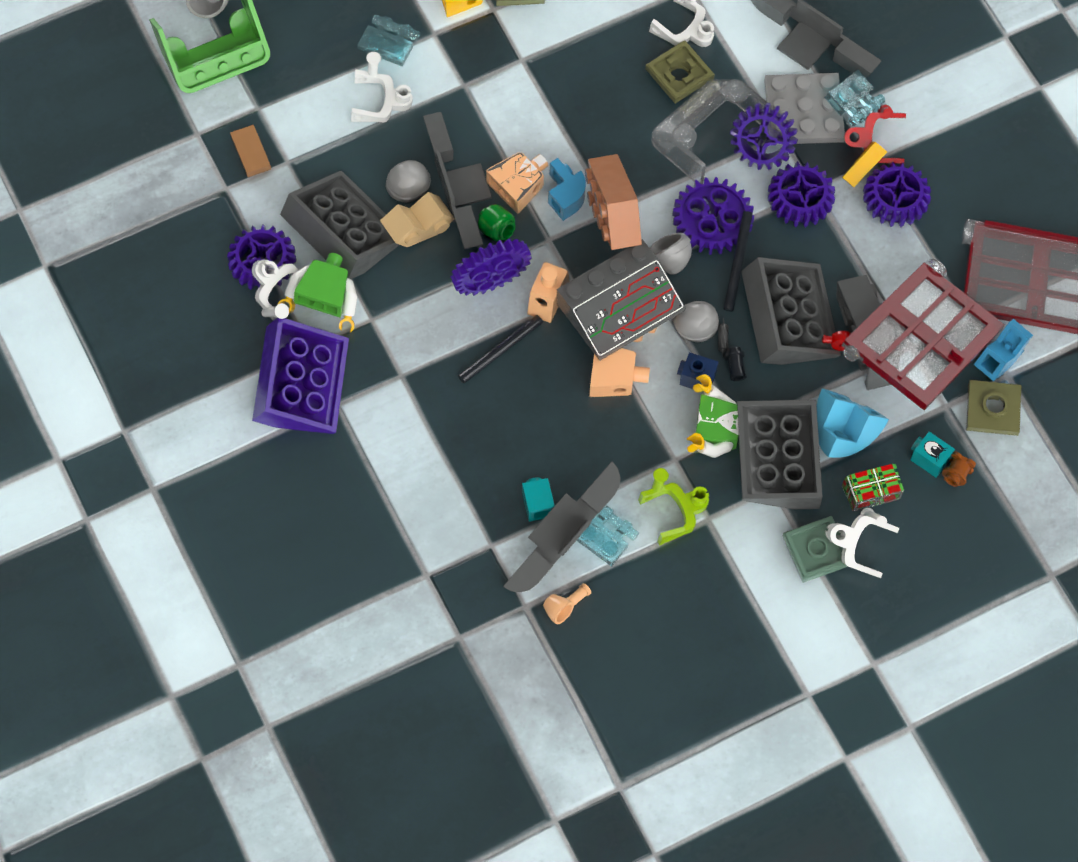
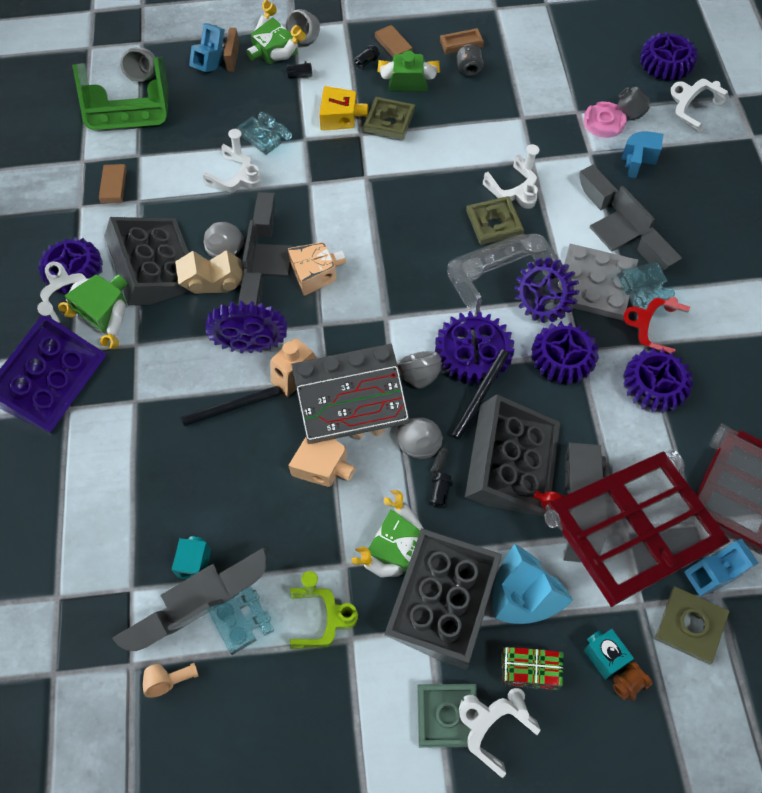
camera: 25 degrees right, 5 degrees down
green head [478,204,516,242] -> none
dark azure brick [548,158,586,221] -> none
nougat brick [585,154,642,250] -> none
dark blue brick [677,352,719,393] -> none
yellow piece [842,142,887,187] -> none

